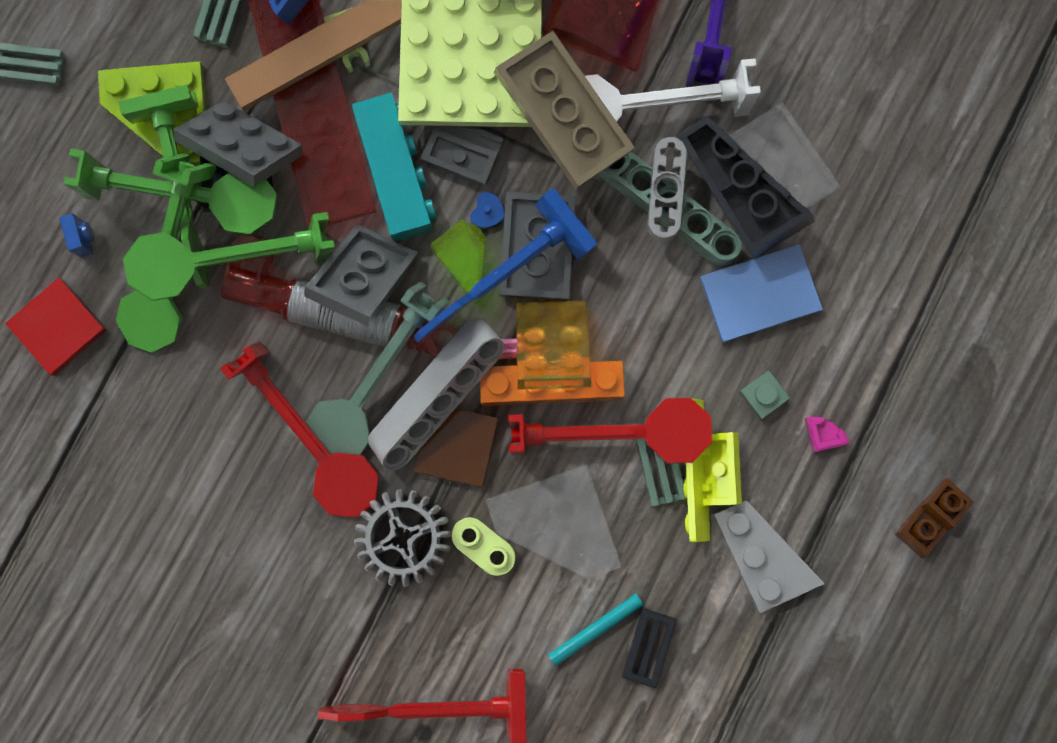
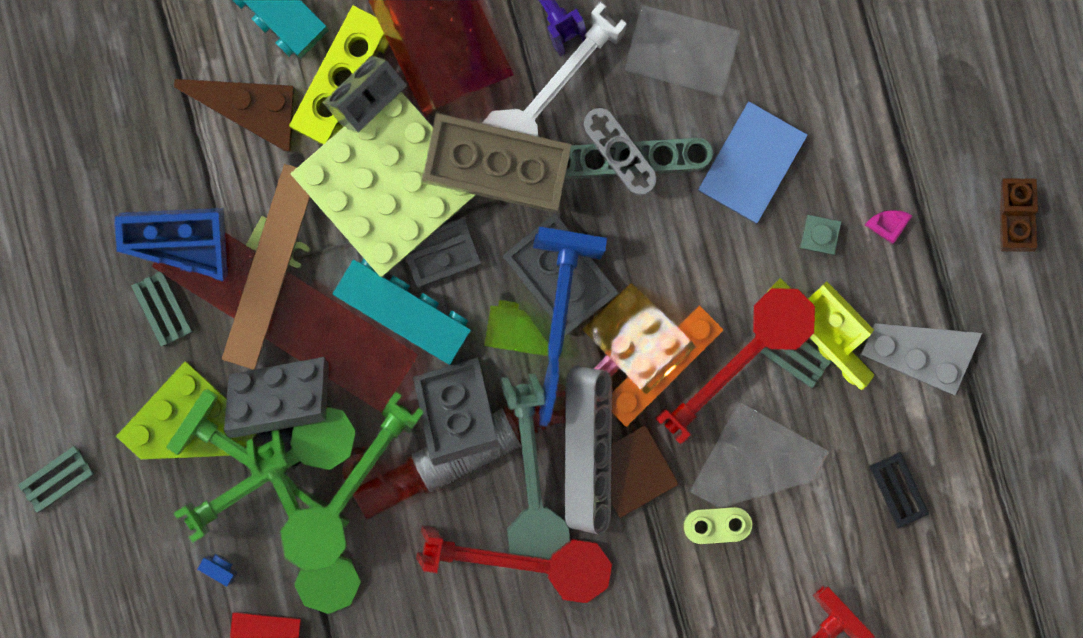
camera: 40 degrees left, 5 degrees up
light grey gear [354,489,451,587] -> none
blue piece [470,192,505,229] -> none
teal bar [548,593,644,666] -> none
black wedge [677,116,815,259] -> none

